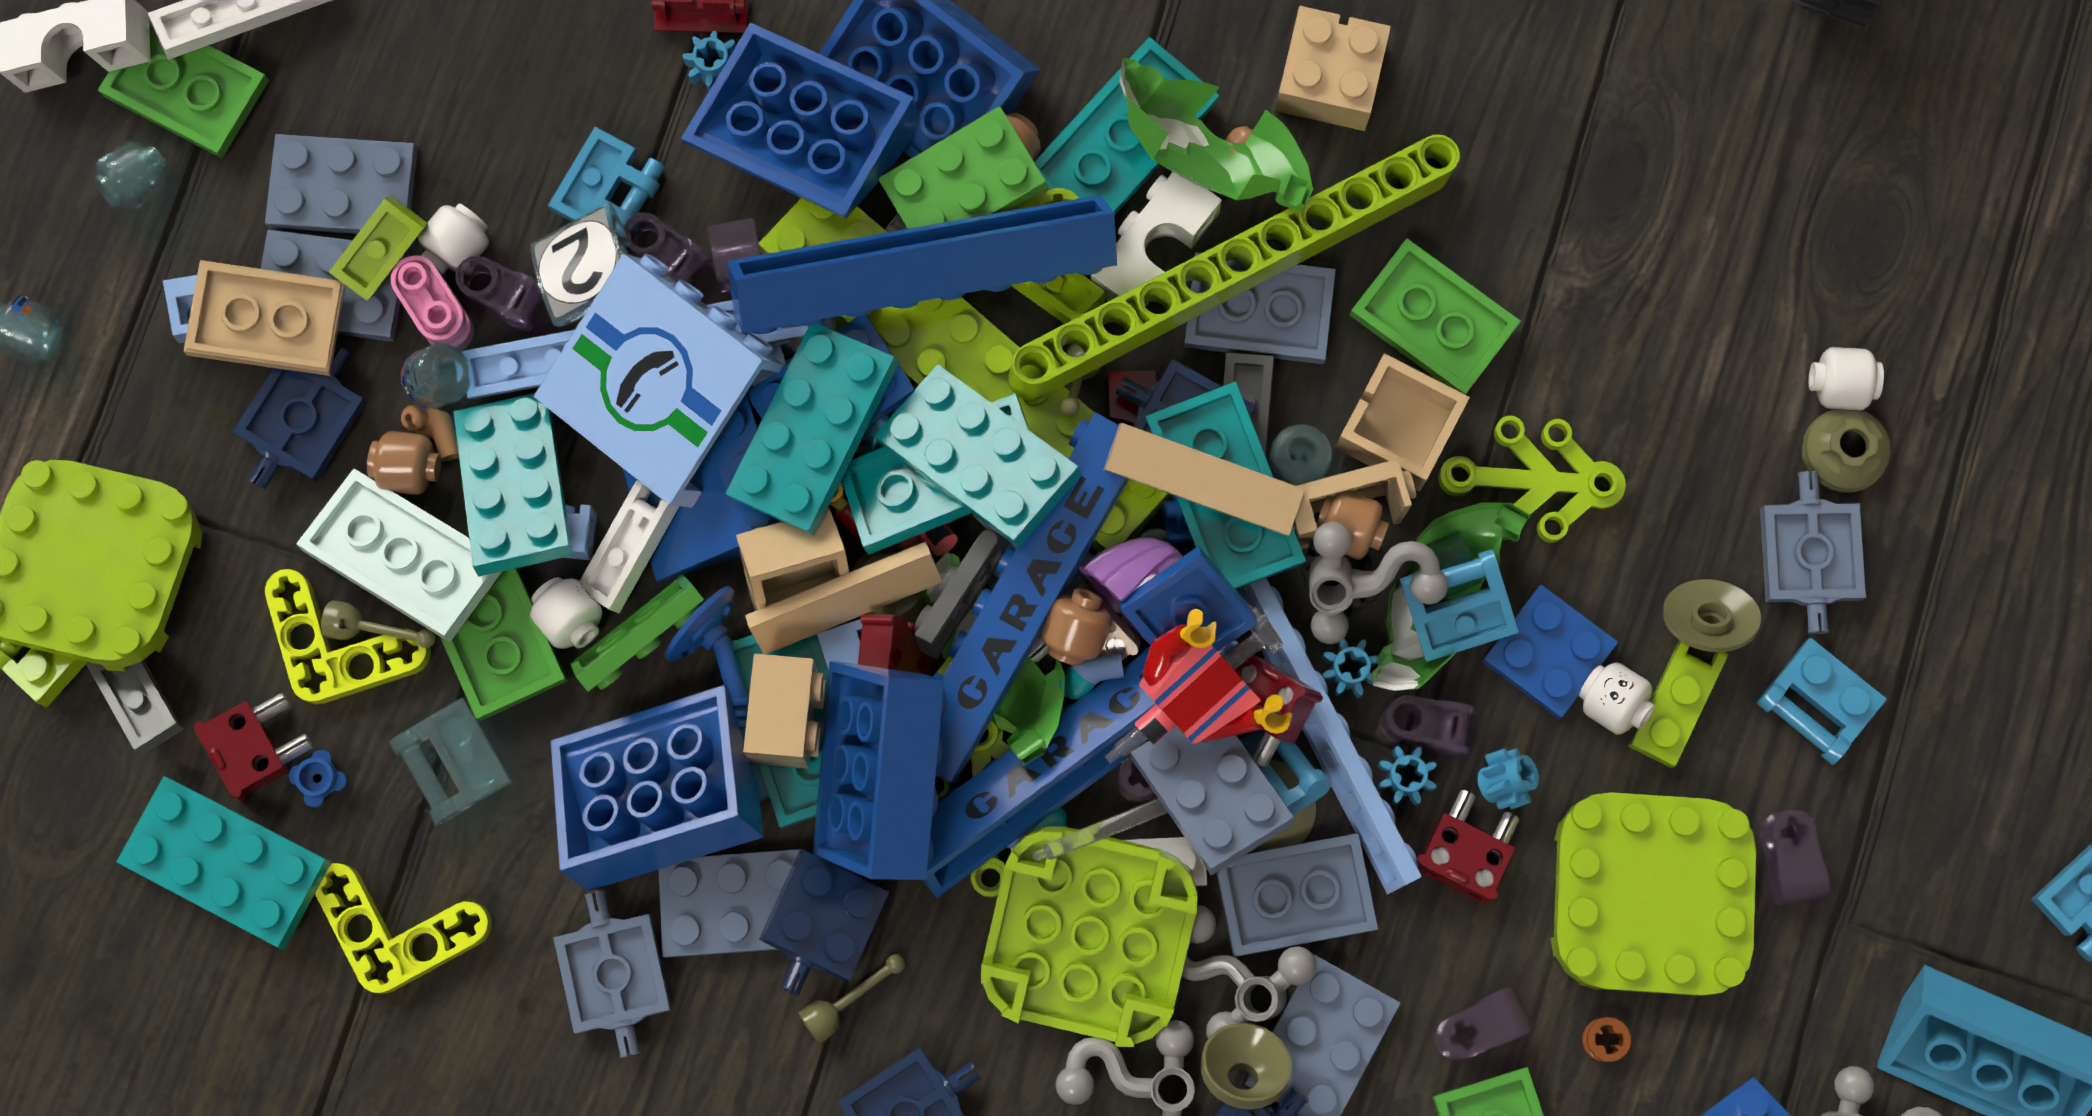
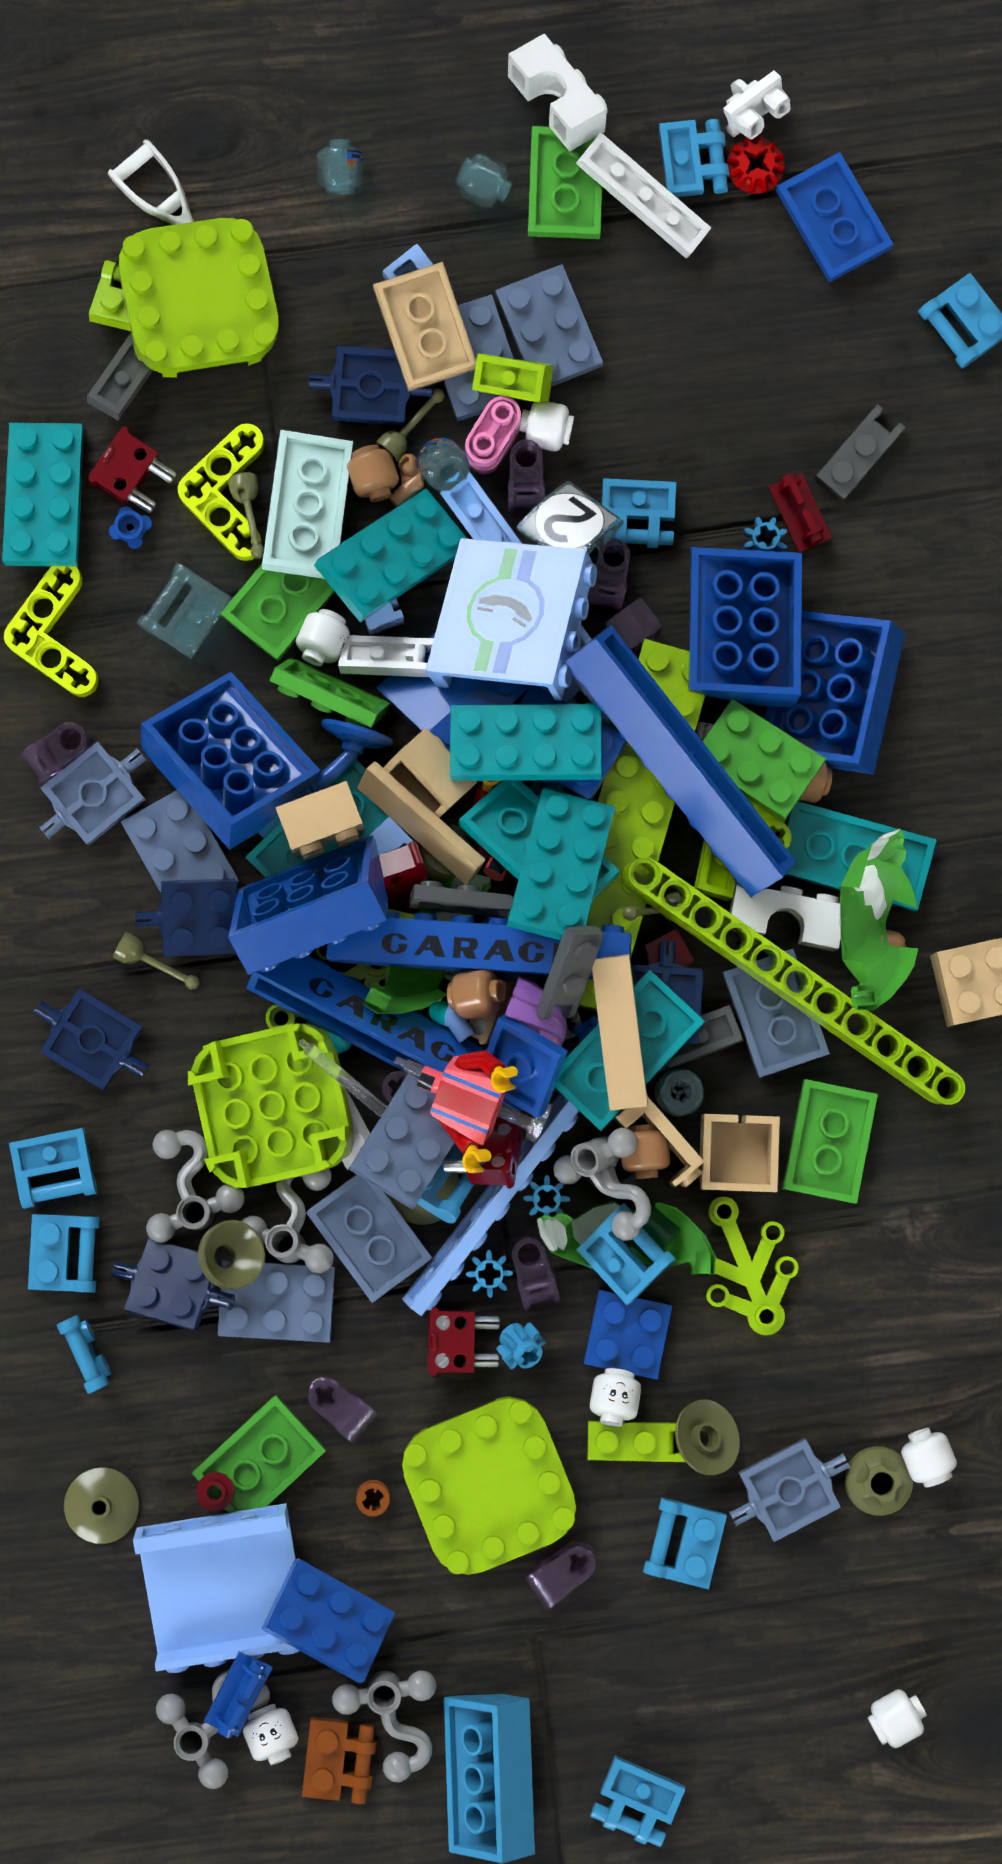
camera: 60 degrees right, 5 degrees up
none -> clear purple piece [19,722,93,787]
none -> olive hinge [375,388,445,464]
none -> dark grey hinge [537,926,604,1020]

